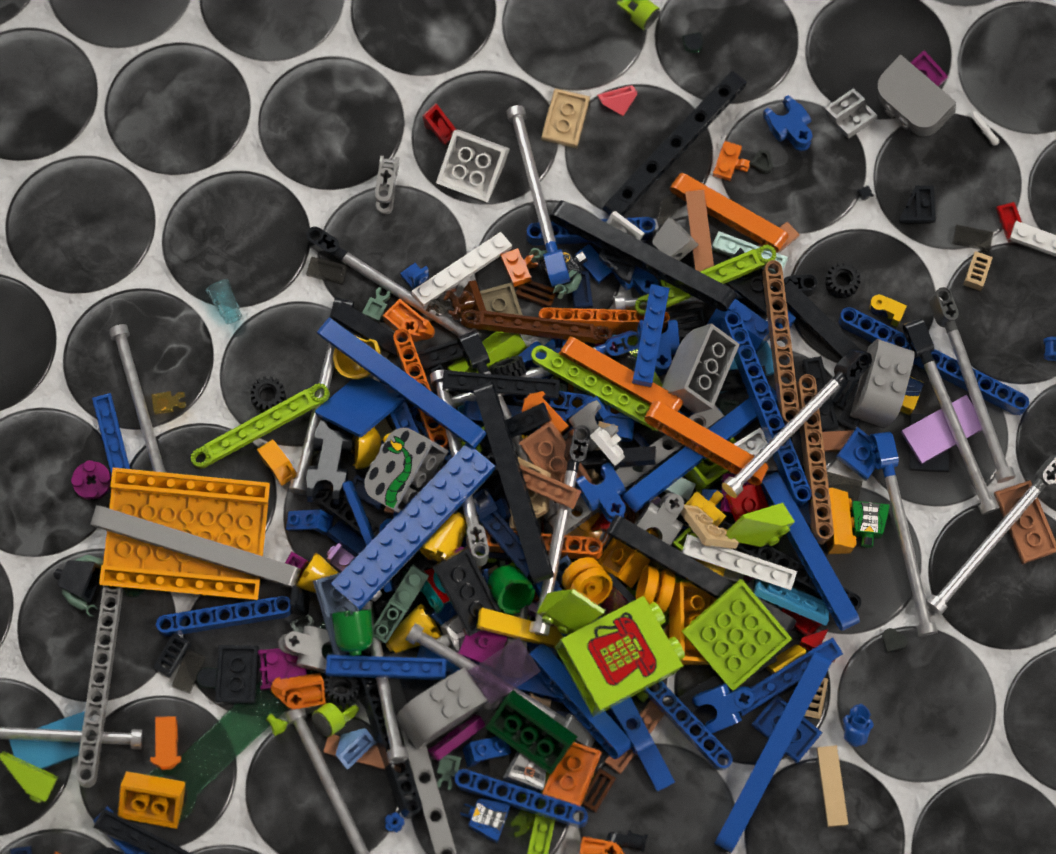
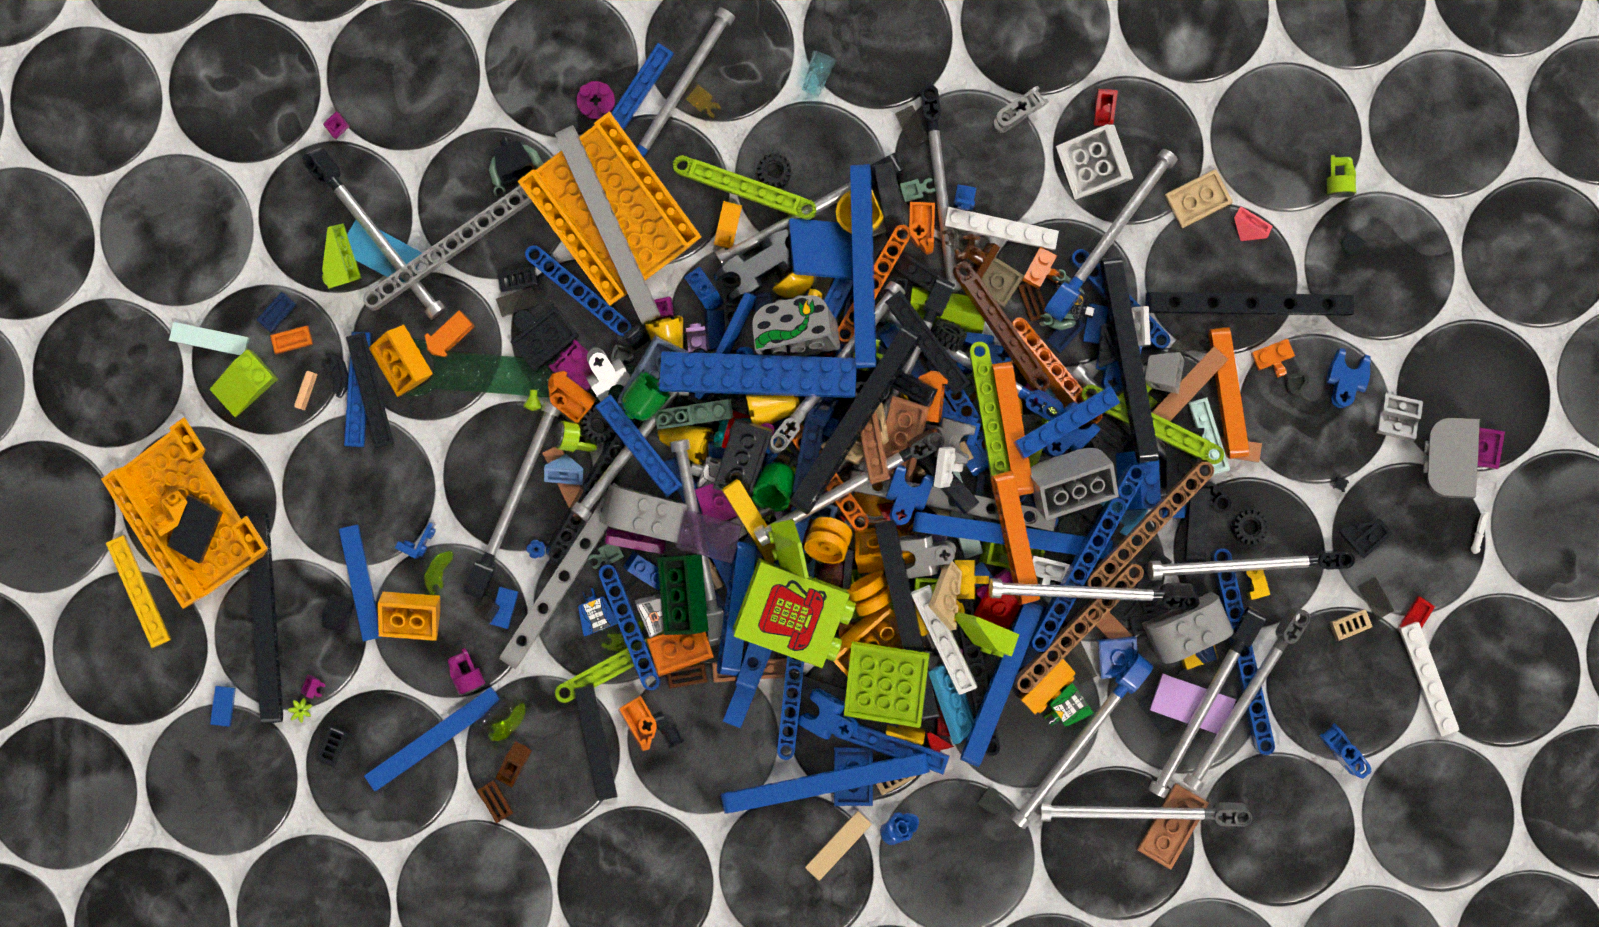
camera: 50 degrees right, 15 degrees up
none -> flat silver piece [1148,550,1355,581]

